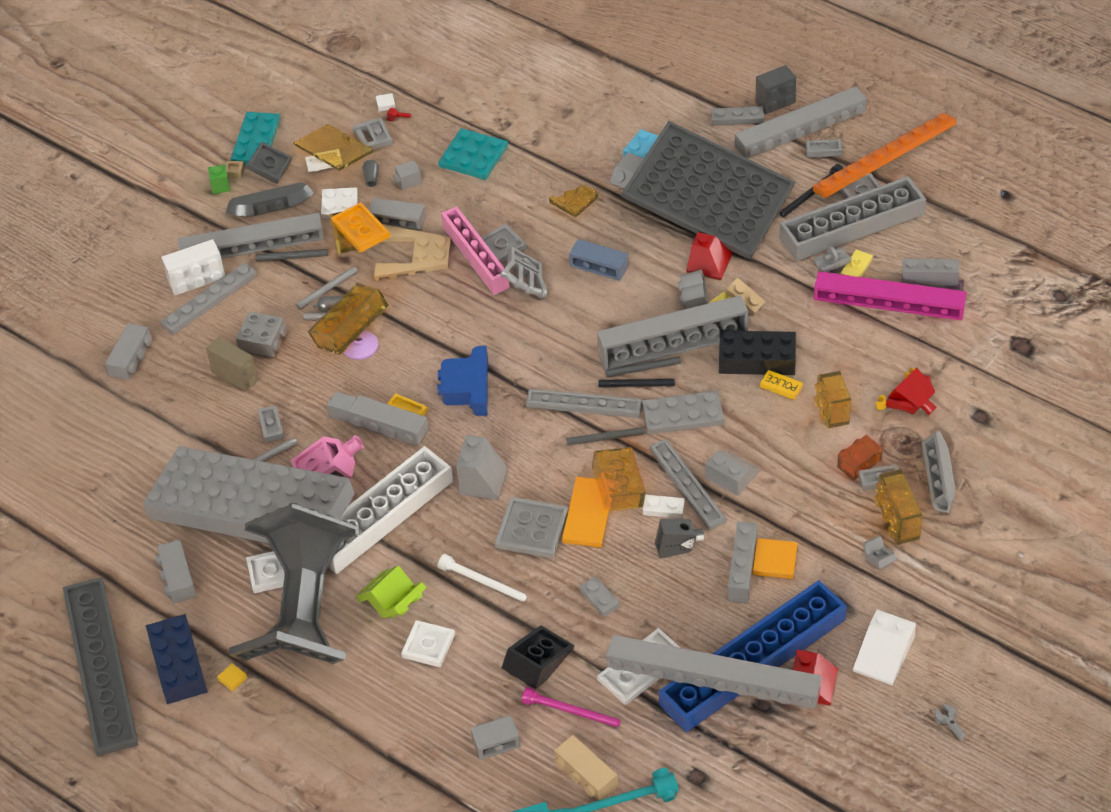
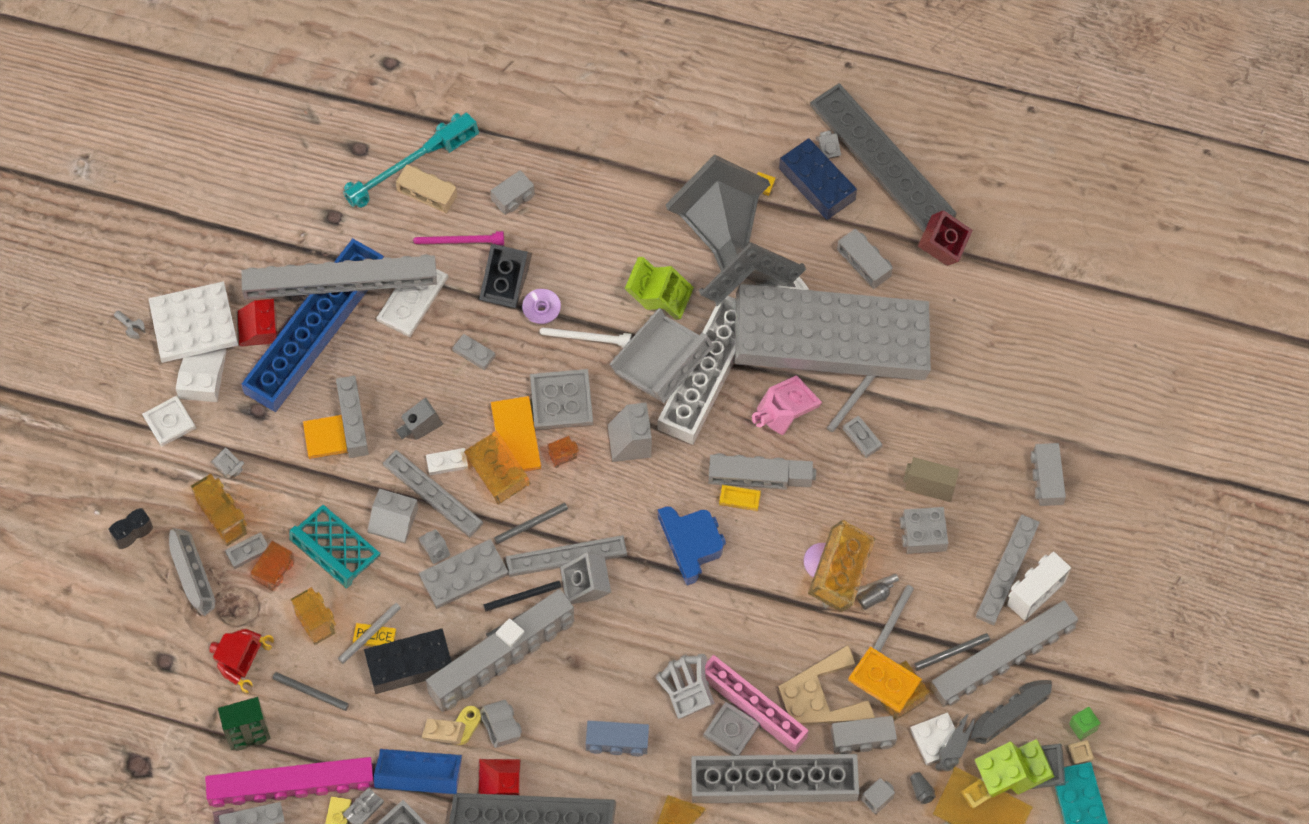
camera: 155 degrees right, 15 degrees up
white plate [401,620,455,668] -> none
none -> black brick [108,508,153,549]
none -> white tile [142,396,196,447]
none -> white plate [148,281,238,363]
none -> dark green brick [218,697,271,751]
none -> dark grey bar [273,672,349,711]
none -> teal fence [289,505,380,589]
none -> light grey bar [338,603,401,664]
none -> blue slope [374,749,462,794]
none -> light grey bracket [419,529,450,564]
none -> white tile [496,618,525,647]
none -> lavender dish [522,289,561,324]
none -> clear orange brick [547,436,579,469]
none -> light grey slope [560,552,611,604]
none -> light grey panel [610,308,714,403]
none -> light grey brick [691,754,859,803]
none -> light grey bracket [816,130,841,158]
none -> dark red brick [918,210,973,266]
none -> dark grey piece [936,714,975,771]
none -> lime bracket [974,739,1055,797]

